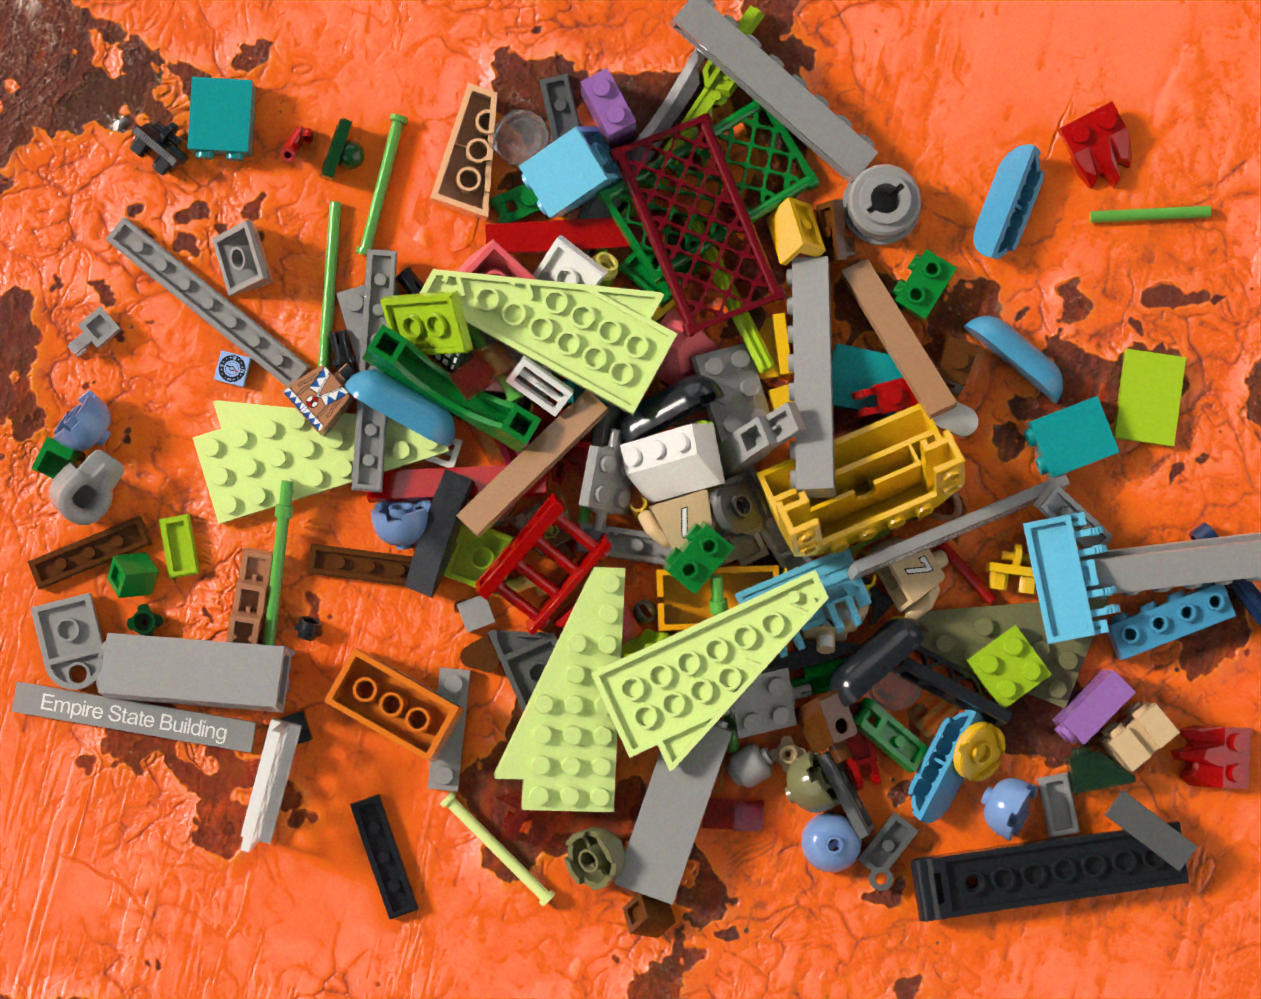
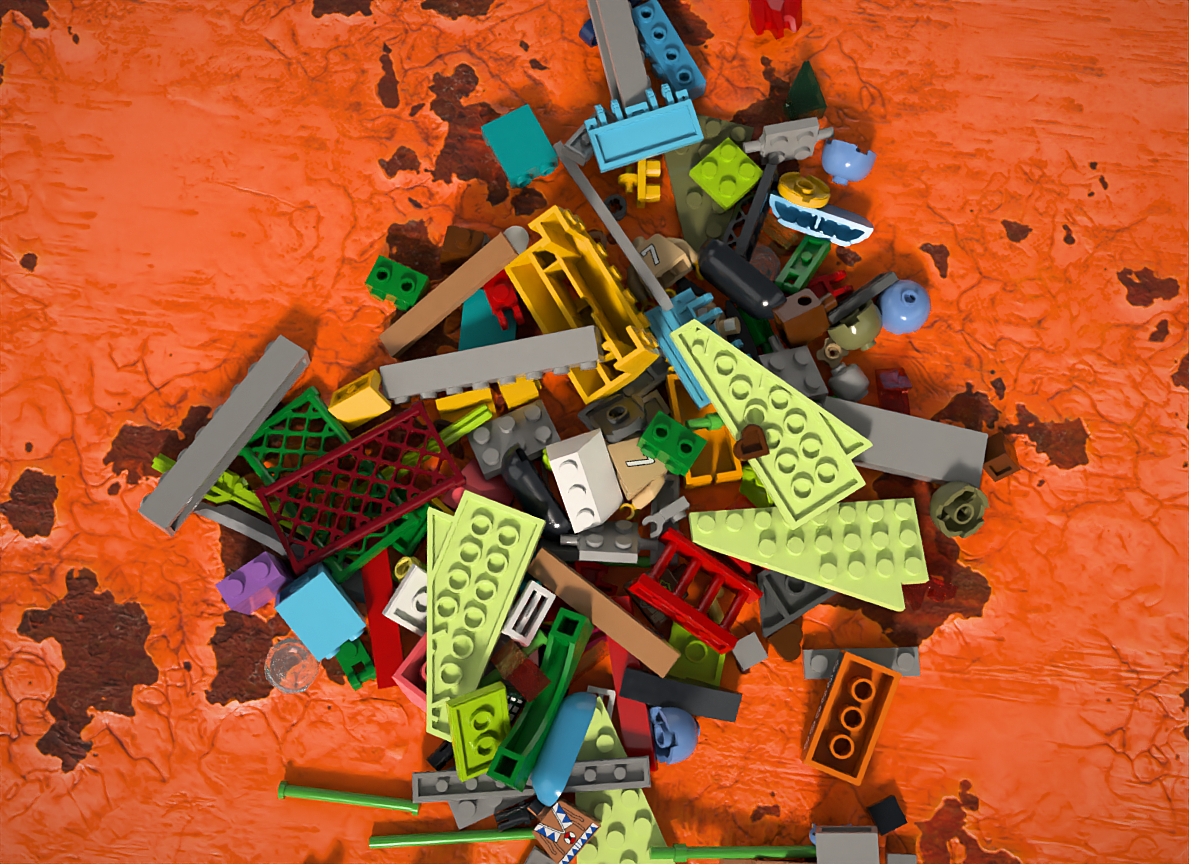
camera: 90 degrees left, 10 degrees down
white fence [240,718,302,852] -> none
black plate [294,616,323,641] -> none
reddish brown tile [307,543,412,586] -> none
dark green tile [319,118,365,181] -> none
black tile [350,794,419,920] -> none
light nougat wedge [429,83,497,221] -> none
yellowish green bar [440,791,556,906] -> none
dark grey tile [539,73,580,142] -> none
dark grey hinge [633,599,657,623] -> none
light grey slope [718,402,807,480] -> none
reddish brown hinge [816,200,856,265] -> none
light grey wheel [842,164,921,245] -> none
dark grey hinge [857,811,919,891] -> none
black hinge [910,821,1189,922] -> none
red bar [935,542,997,605] -> none
dark azure brick [963,316,1064,404] -> none
dark azure brick [973,144,1044,259] -> none
light grey tile [1037,772,1080,838] -> none
medium lavender brick [1052,669,1136,745] -> none
red plate [1057,101,1132,189] -> none
bright green bar [1089,205,1211,223] -> none
tan brick [1098,701,1180,772] -> none
dark grey tile [1104,790,1197,871] -> none
lime tile [1113,349,1186,447] -> none
none -> dark grey bush [604,194,627,221]
none -> light grey plate [642,496,690,539]
none -> reddish brown tile [733,424,770,461]
none -> light grey plate [743,117,834,165]

